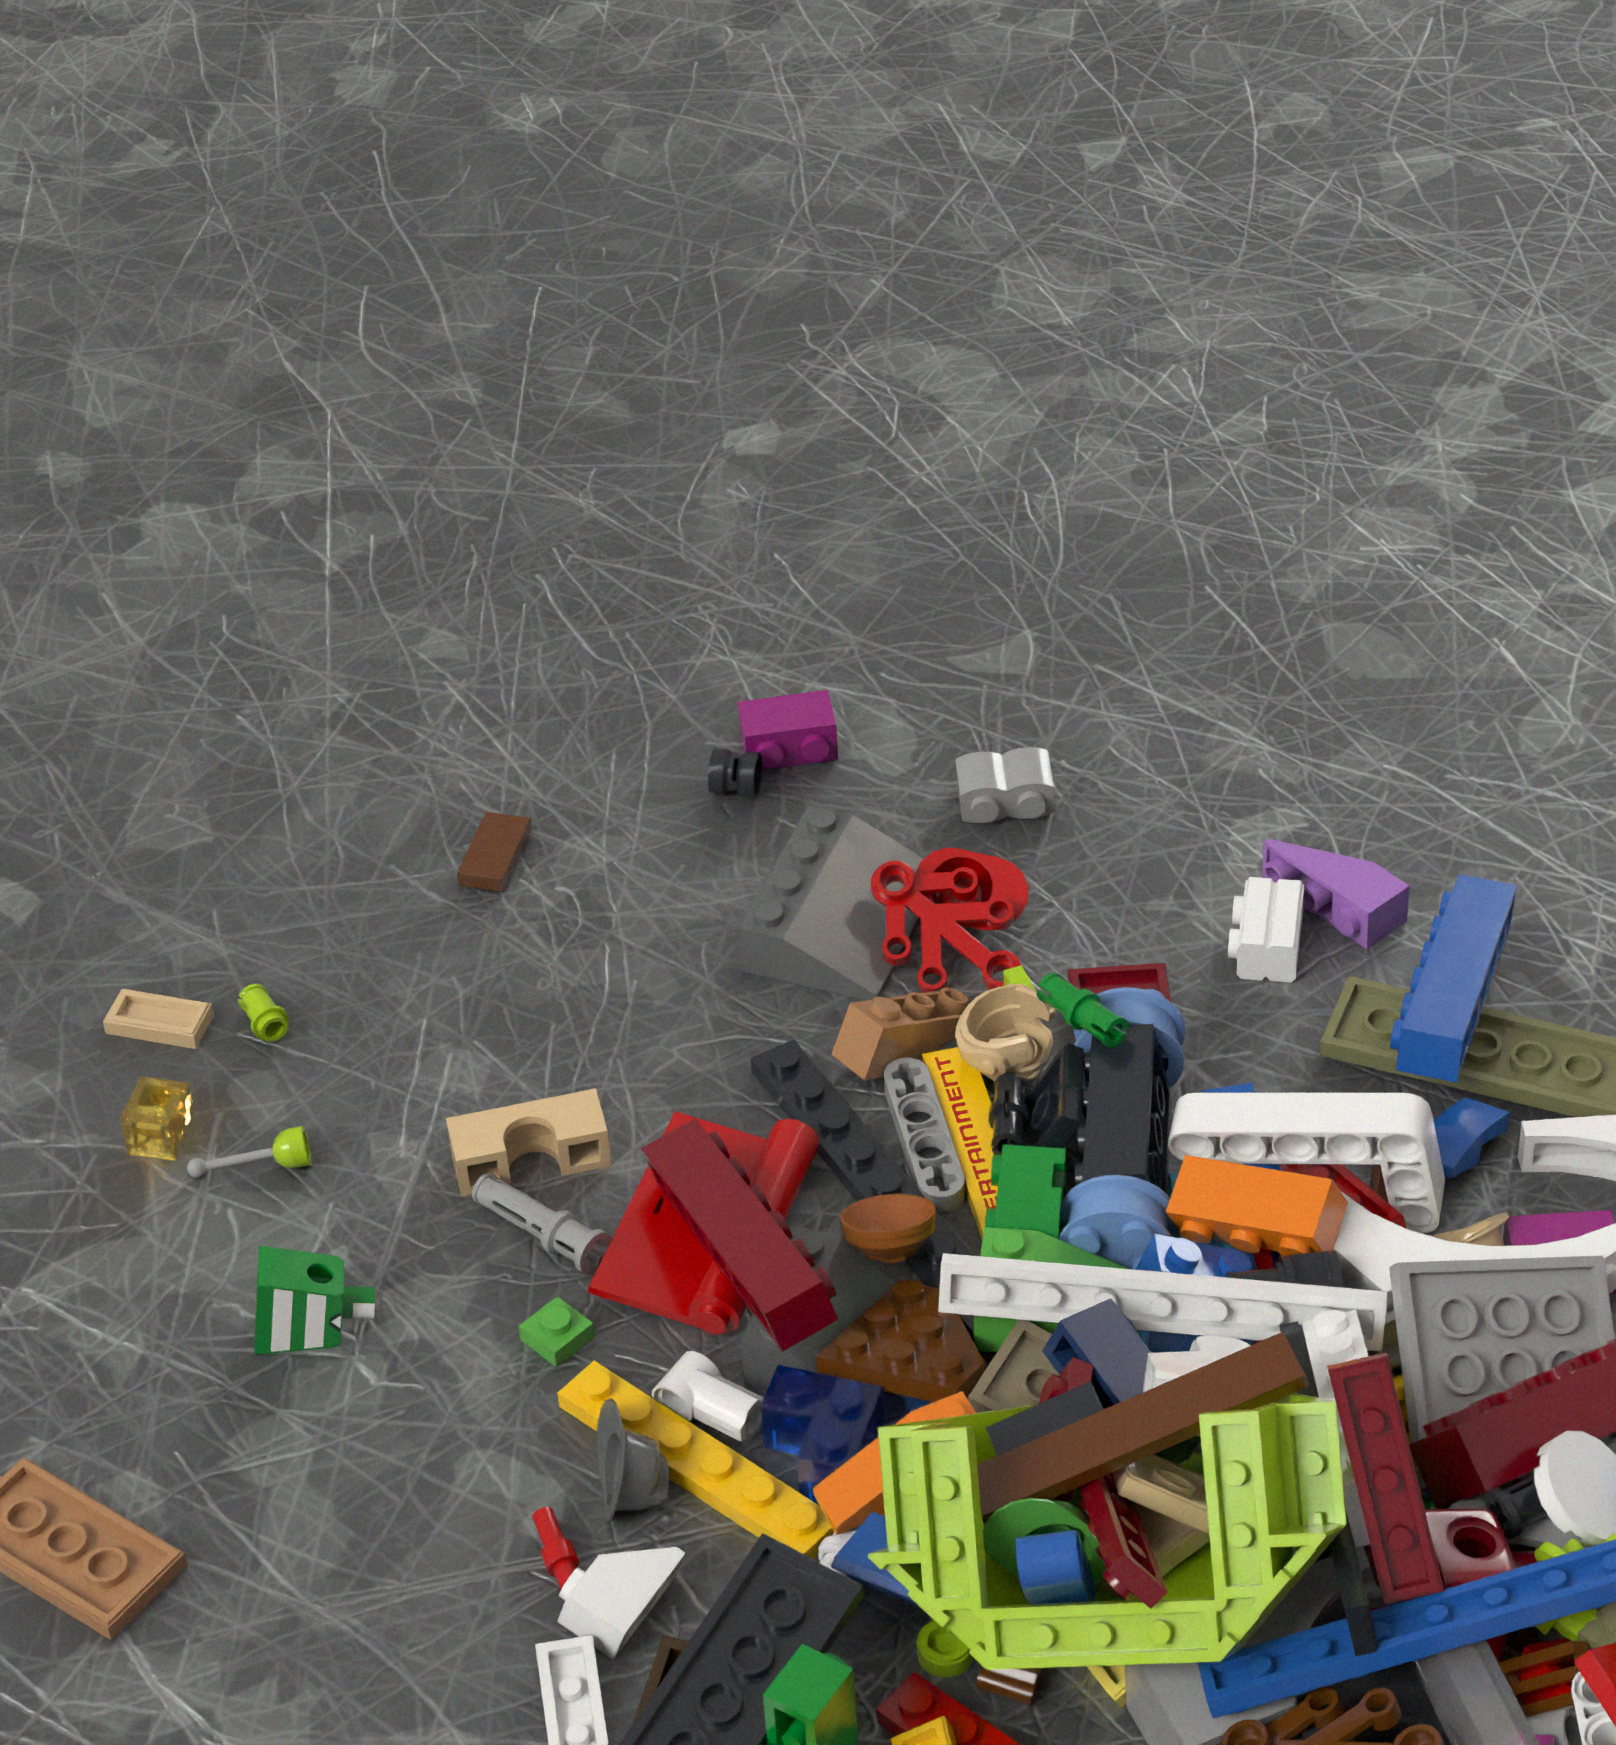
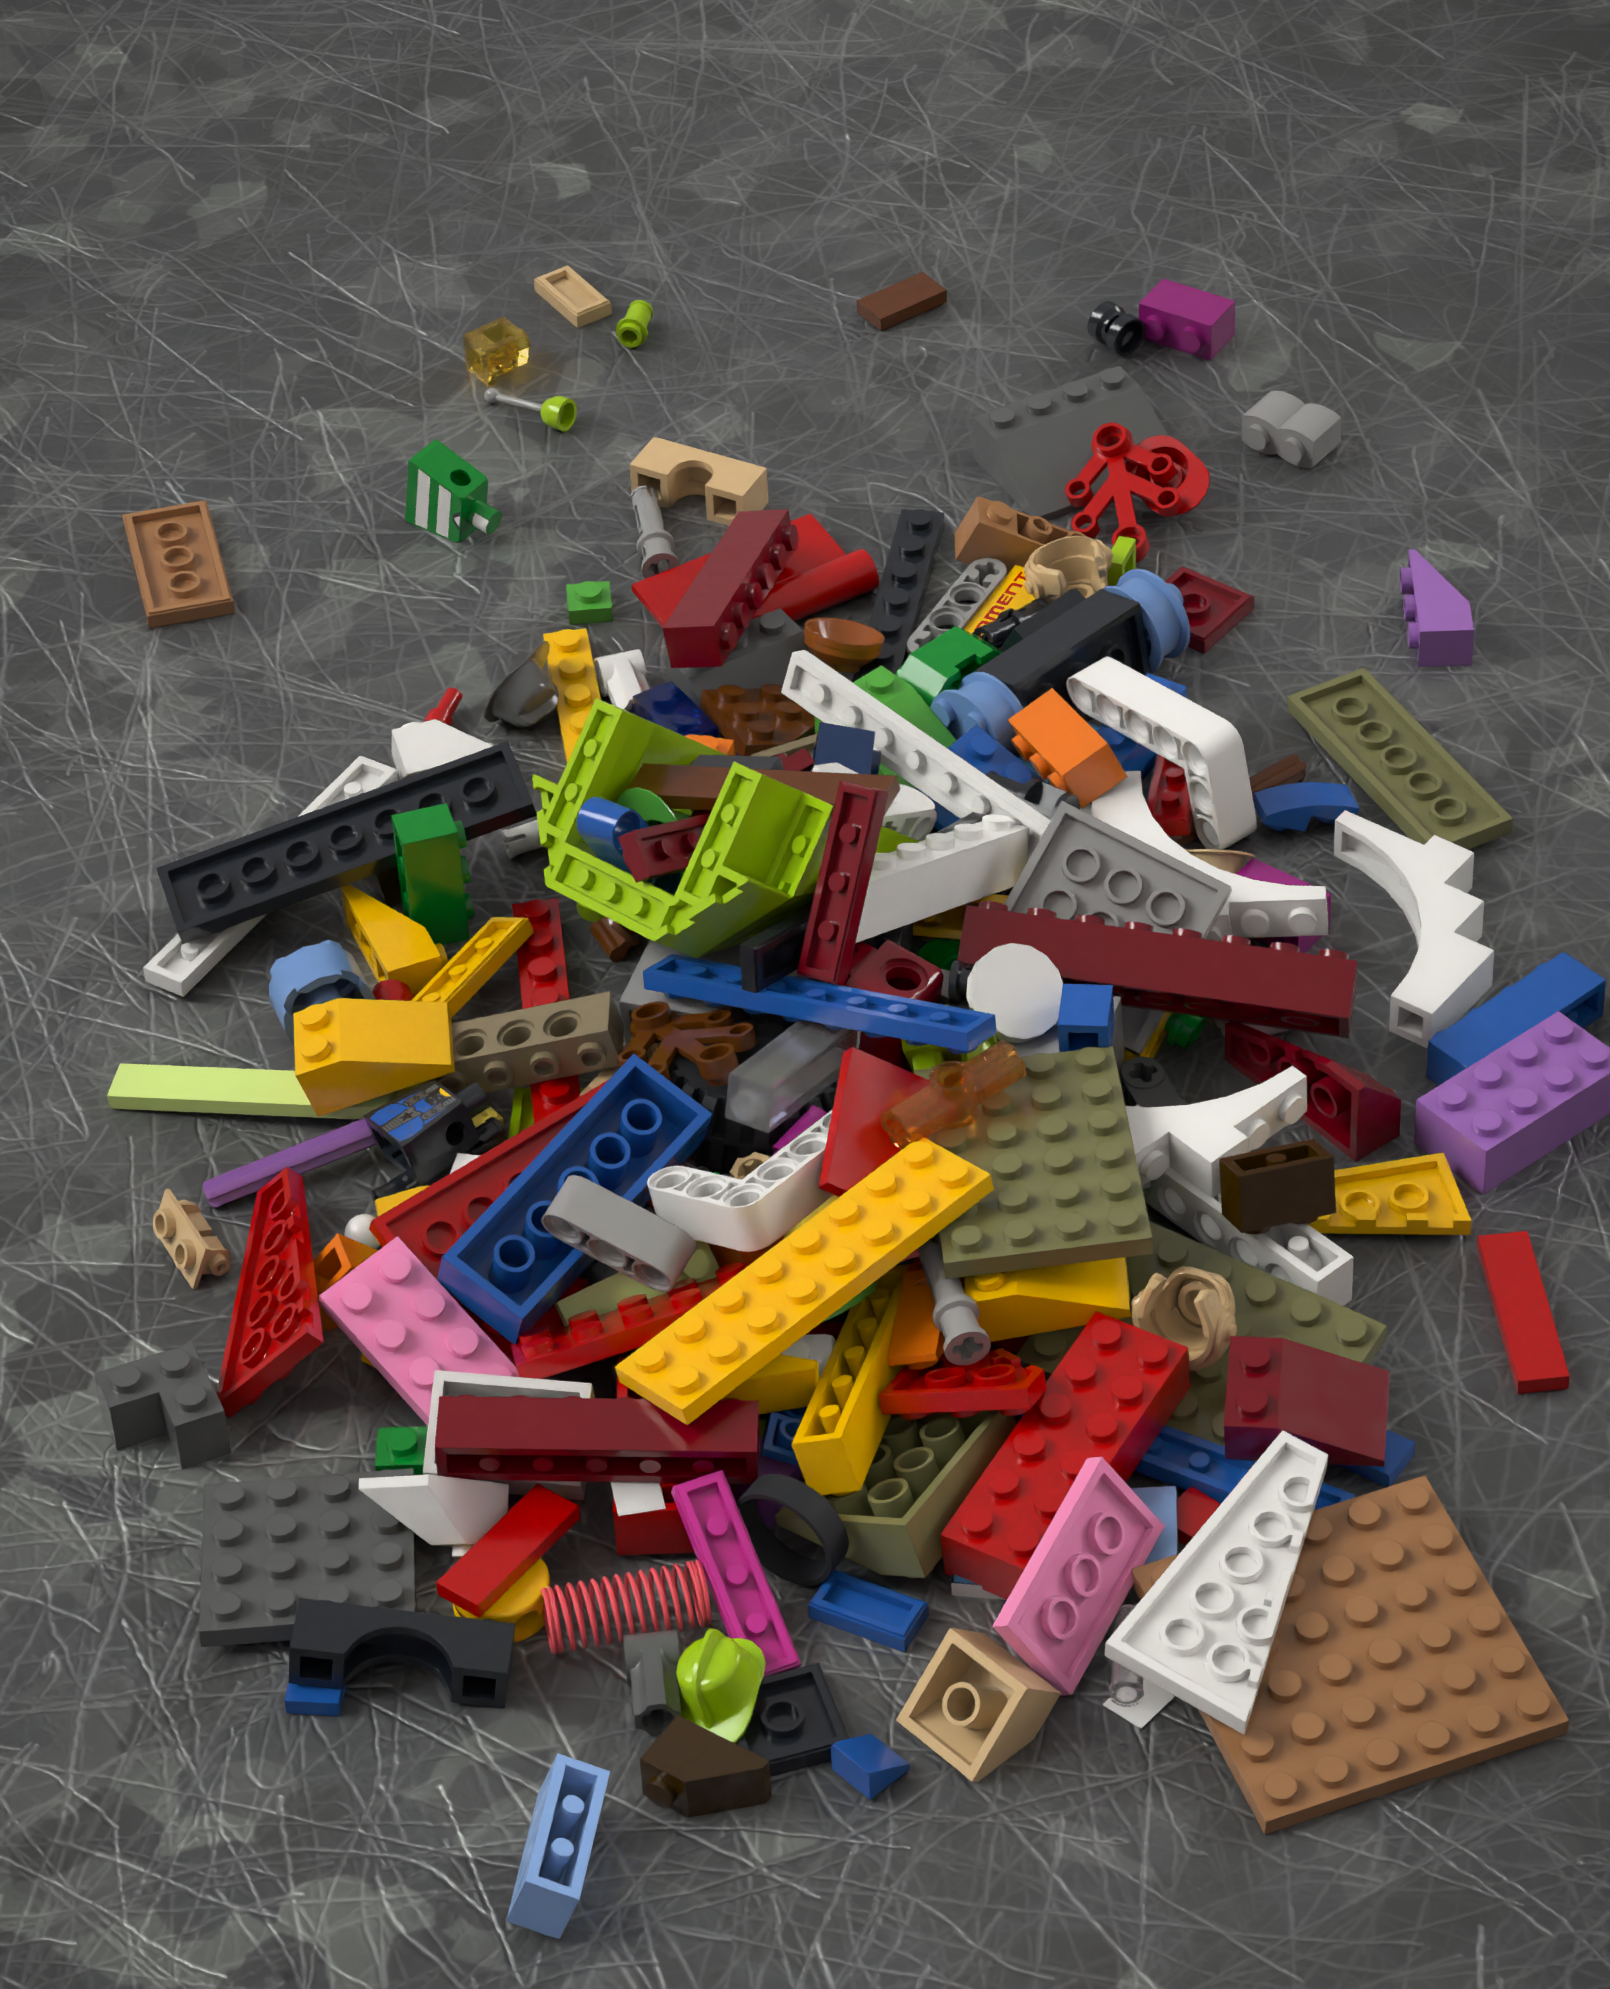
camera: 40 degrees right, 0 degrees up
green pin [1036,972,1129,1048] -> none
white brick [1228,877,1304,983] -> none
brick [1390,874,1517,1083] -> none

